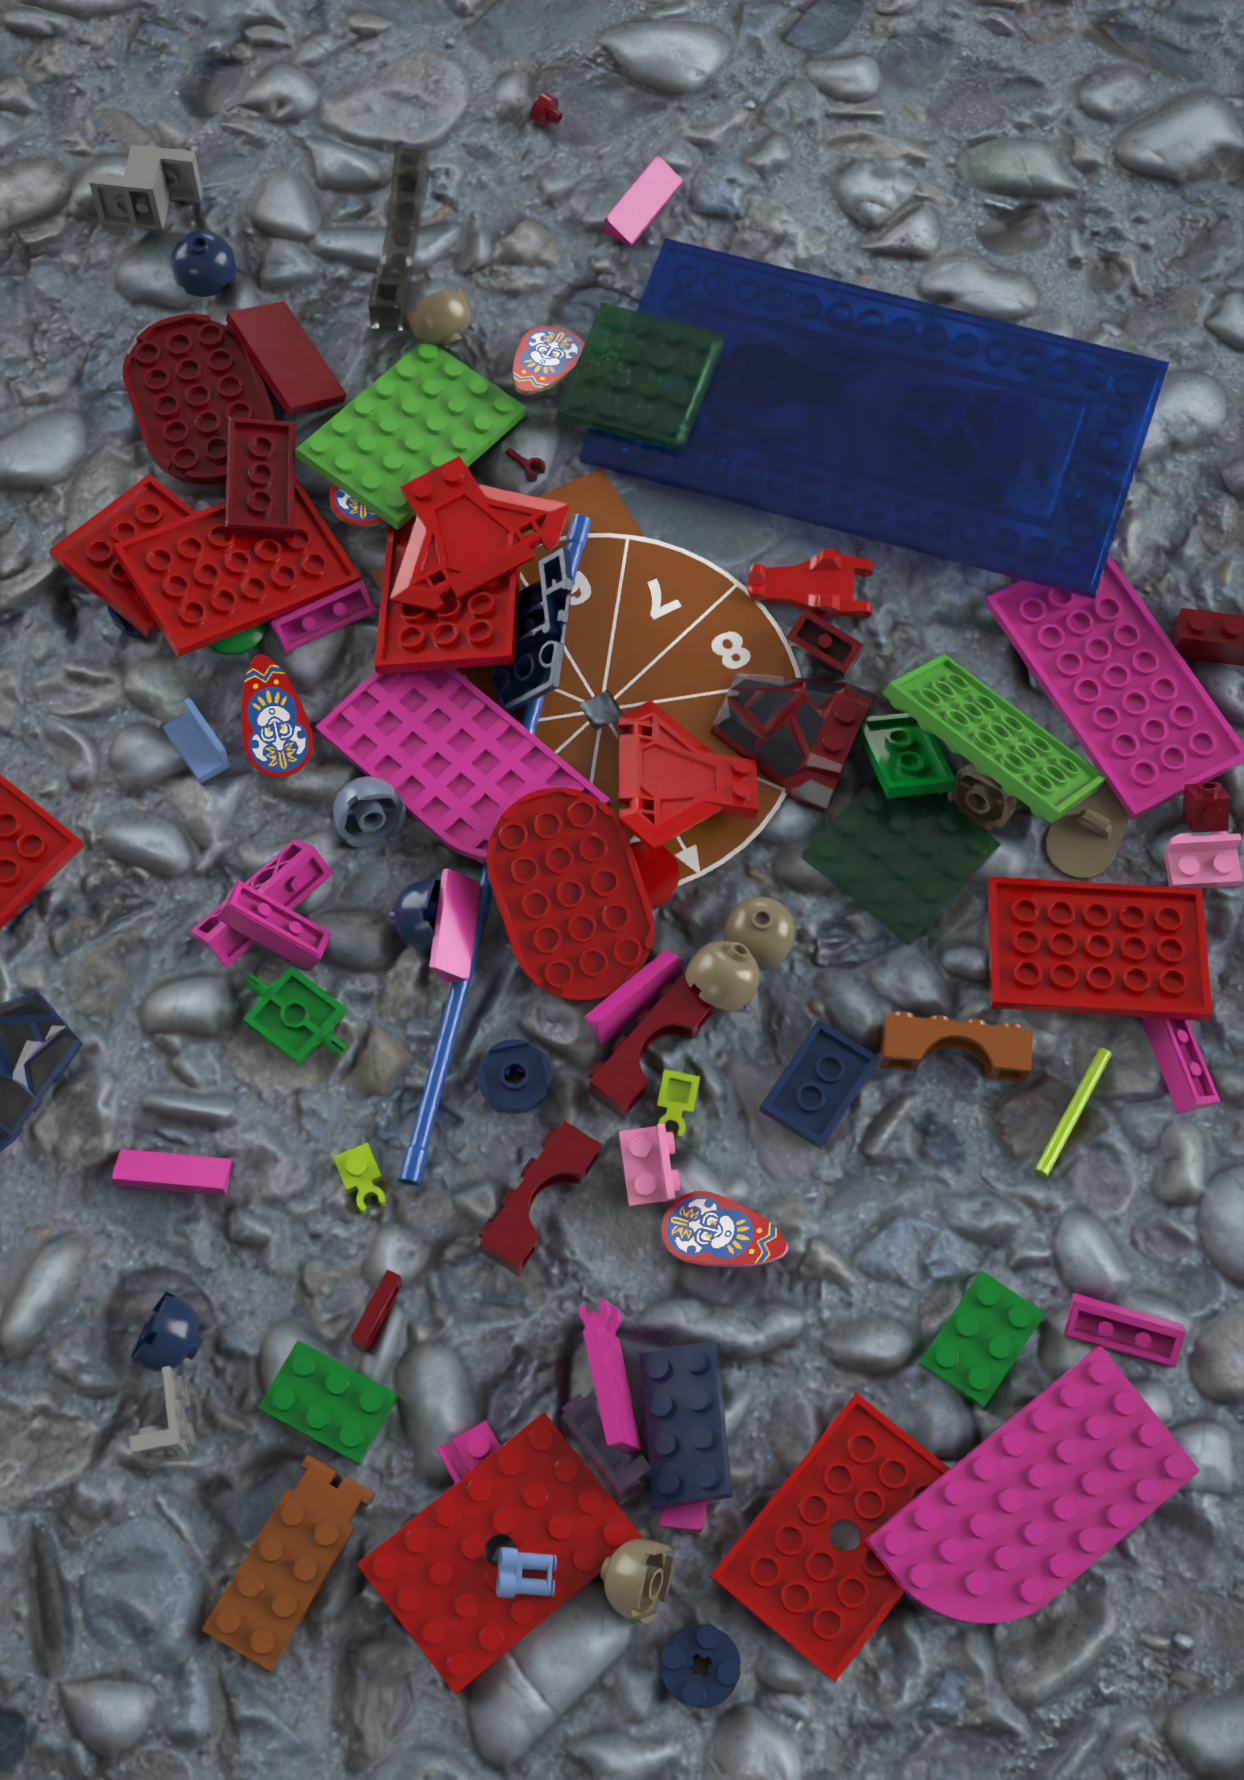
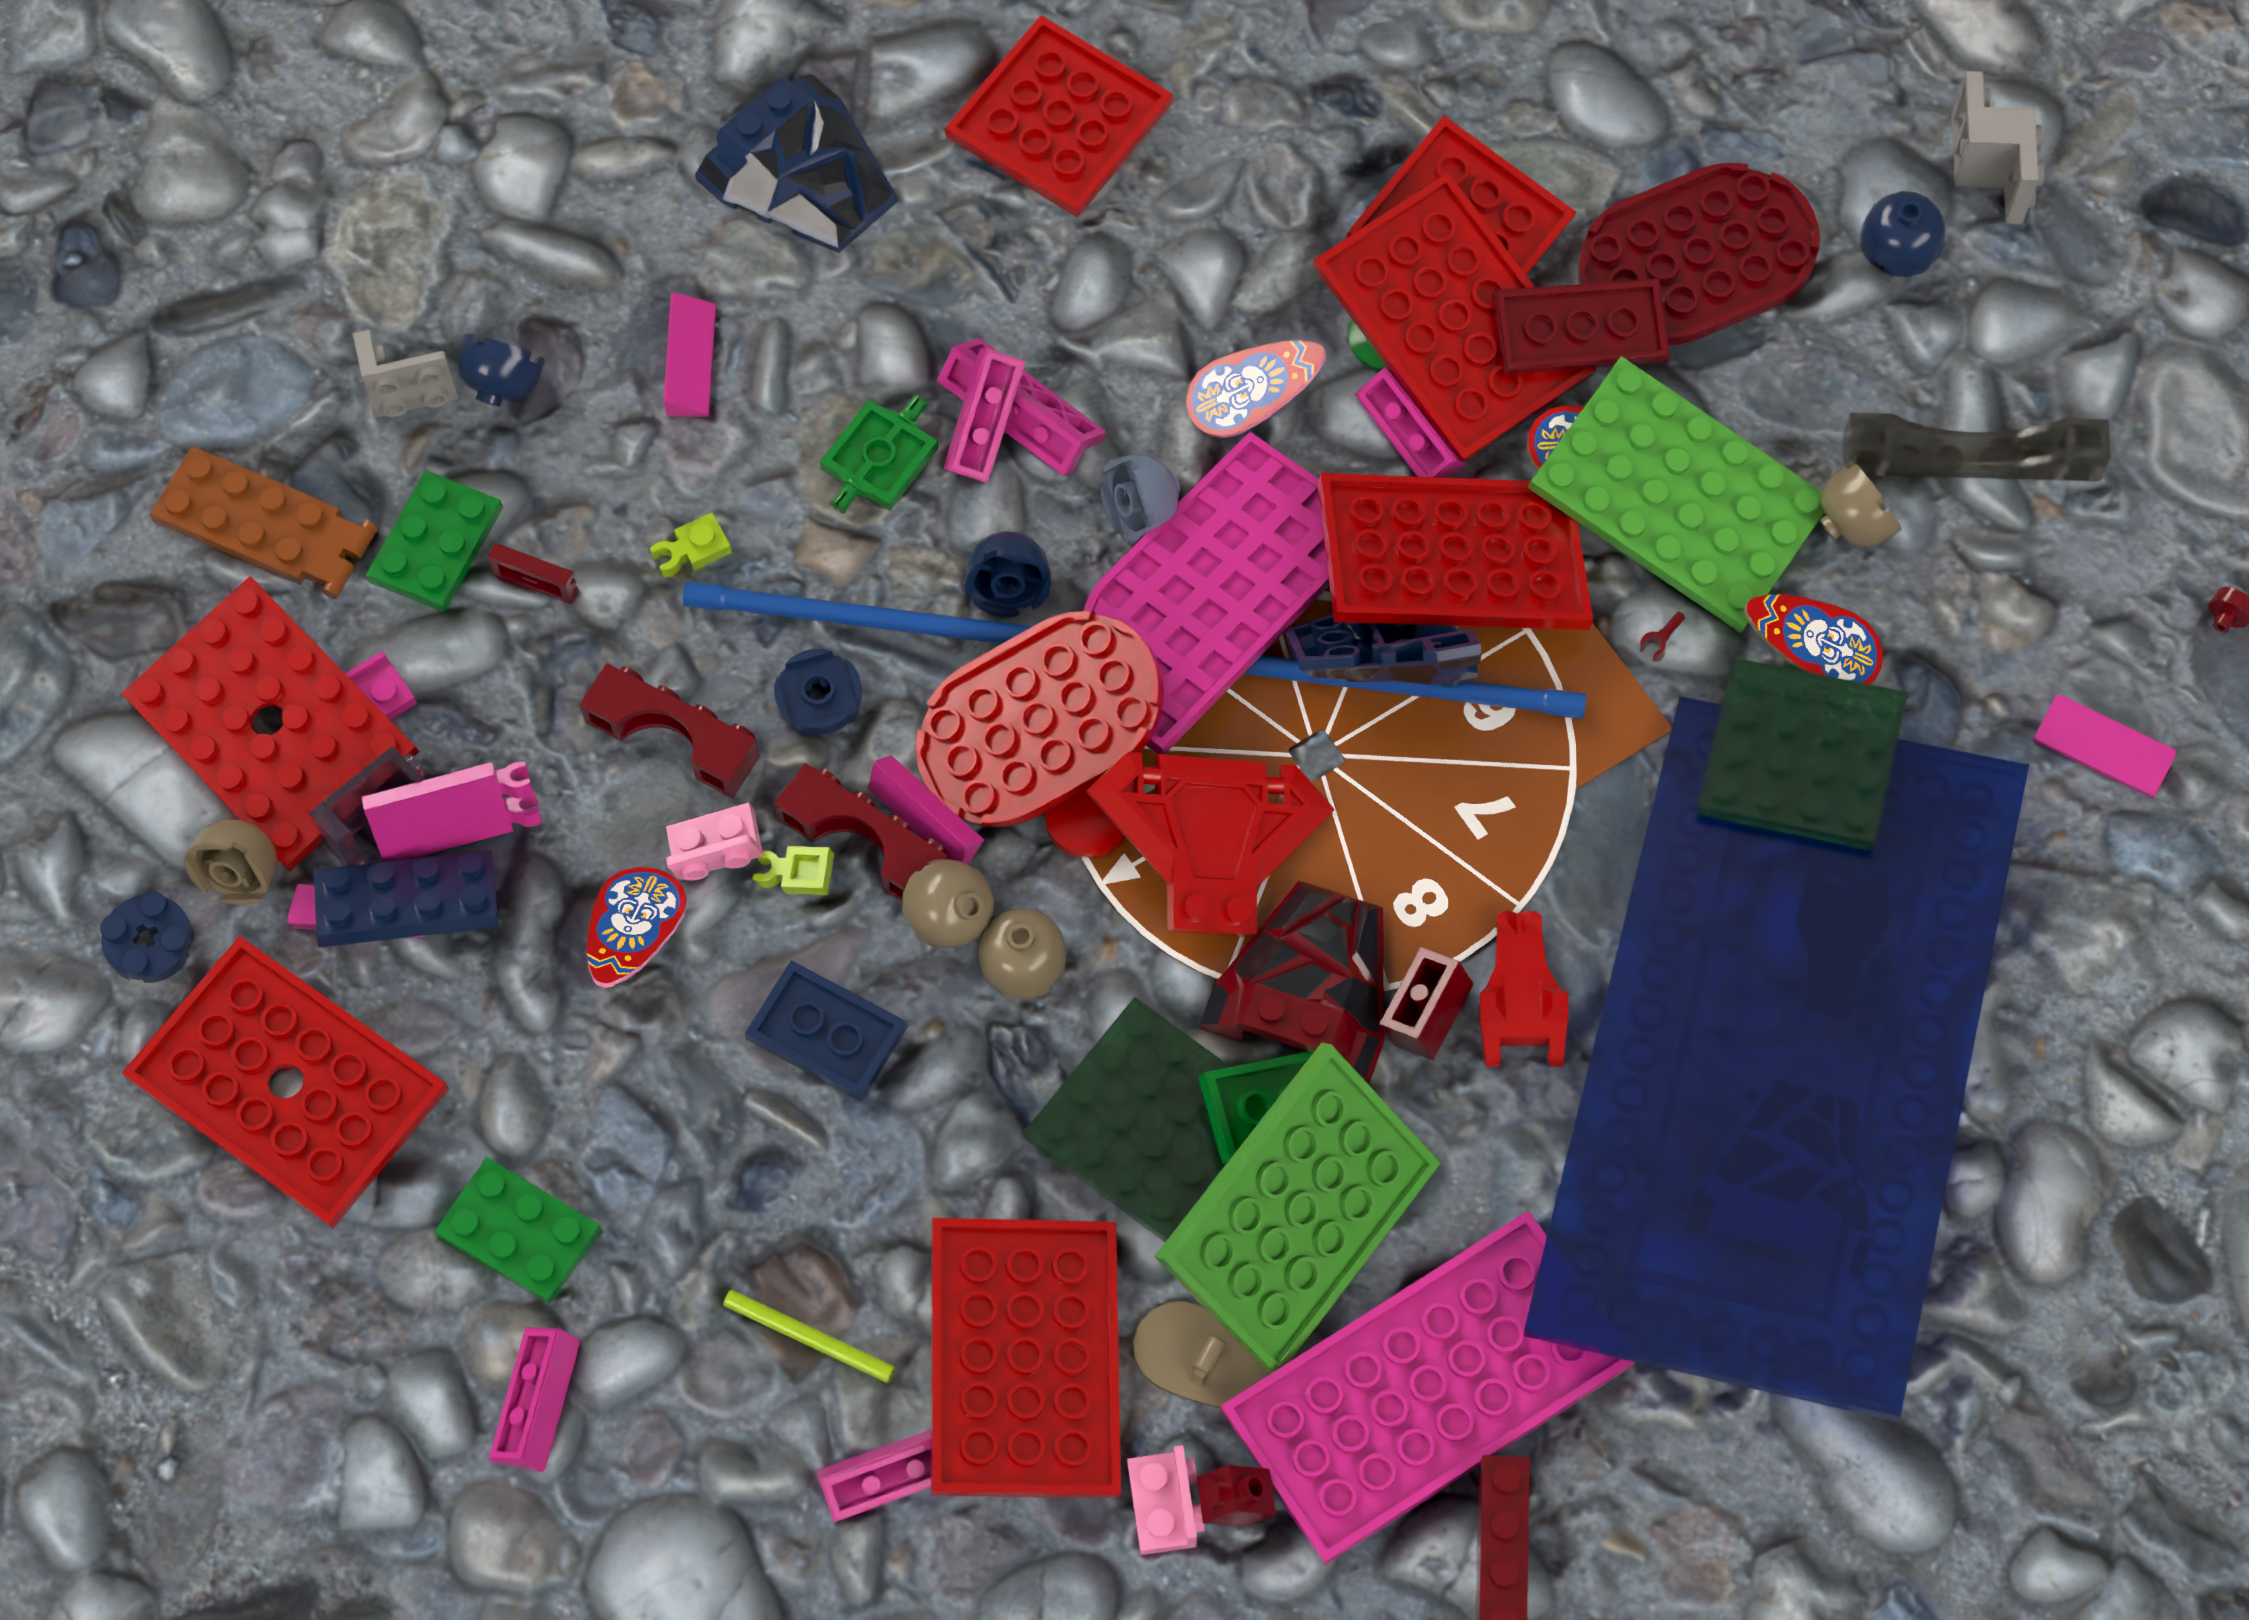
camera: 90 degrees right, 0 degrees up
medium blue panel [163,697,230,784] -> none
dark red tile [226,301,347,415] -> none
red plate [390,456,570,611] -> none
dark pink slope [429,869,481,982] -> none
medium blue piece [496,1547,557,1598] -> none
dark pink plate [865,1345,1200,1624] -> none
dark orange arch [880,1012,1033,1082] -> none

